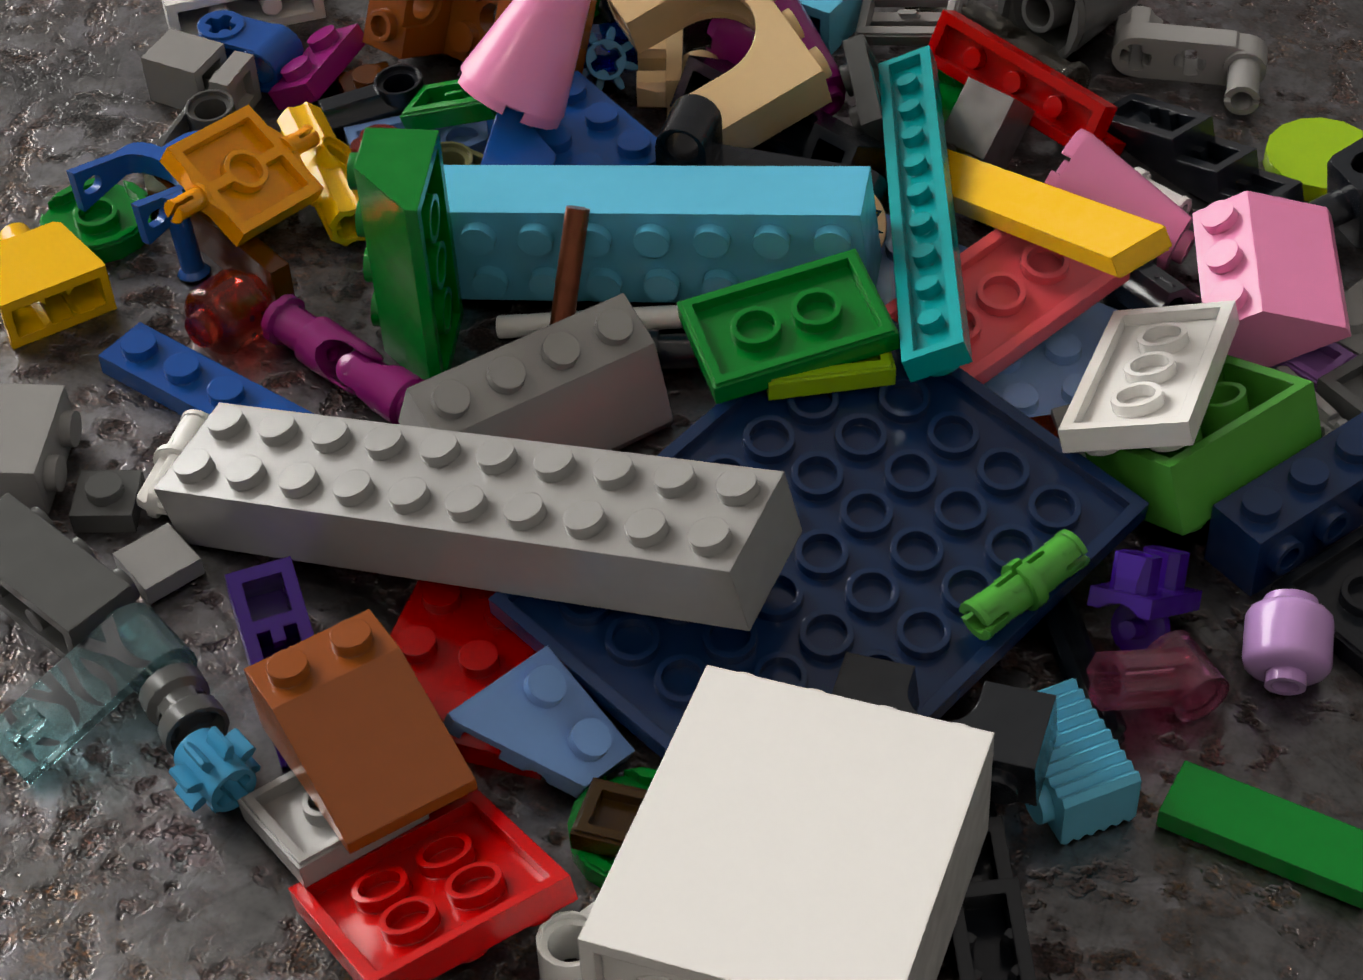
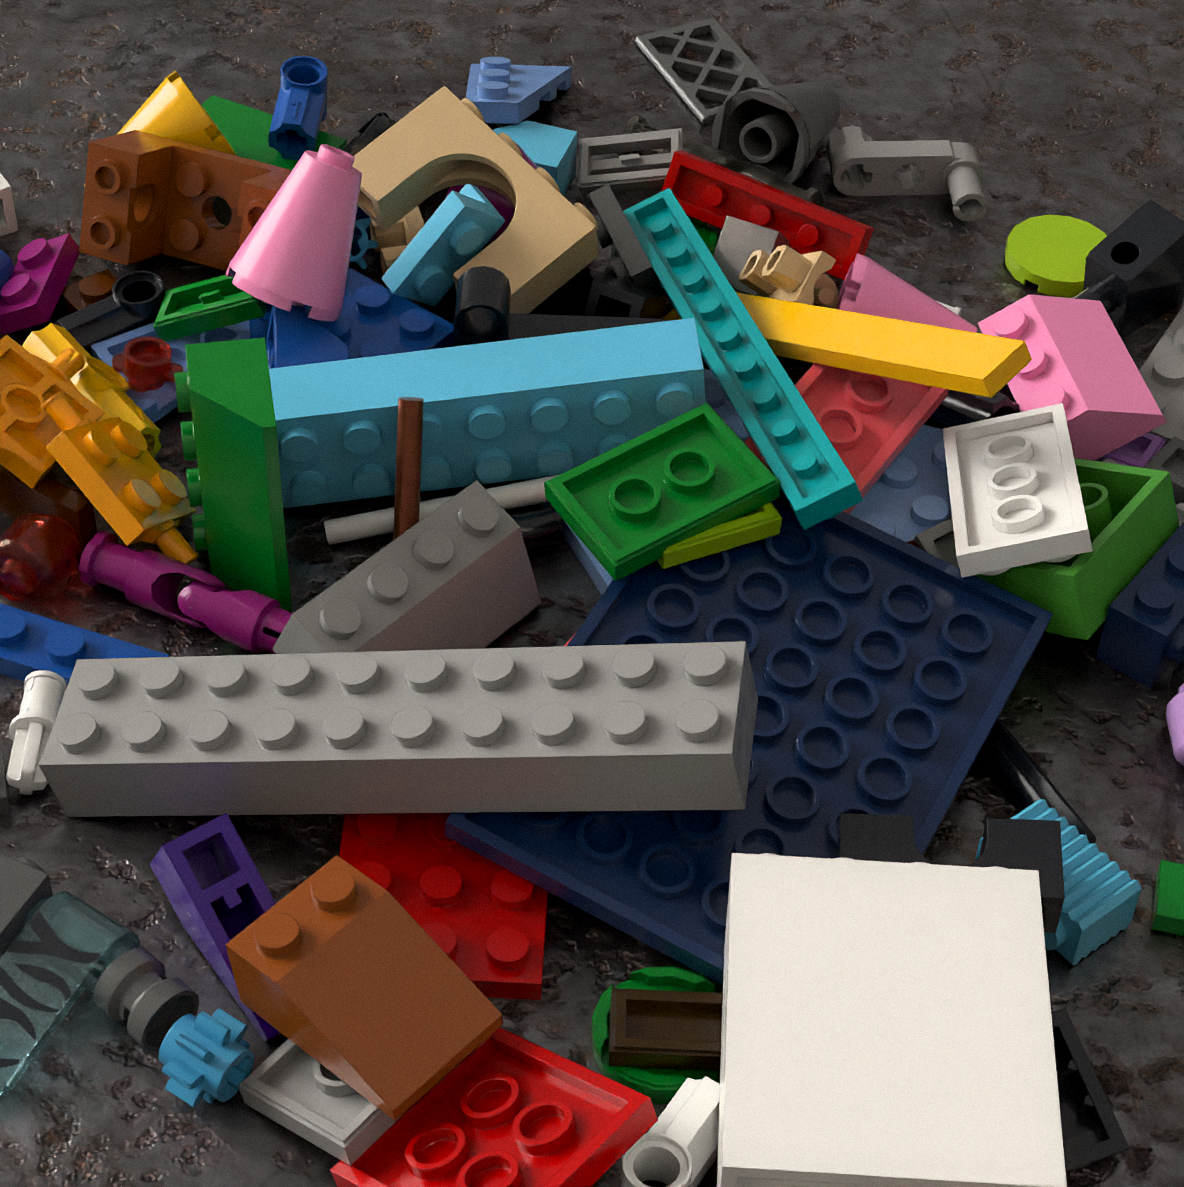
camera: 20 degrees left, 0 degrees up
light grey tile [112,523,205,605] -> none
medium blue wing [443,646,635,798] -> none
bright green pin [959,529,1090,641] -> none
clear pink piece [1086,630,1229,722] -> none
dark purple hips [1087,545,1202,657] -> none
black slope [1107,93,1304,204] -> none
none -> light orange plate [42,391,199,565]
none -> medium azure bracket [381,184,505,307]
none -> tan hips [738,245,839,309]

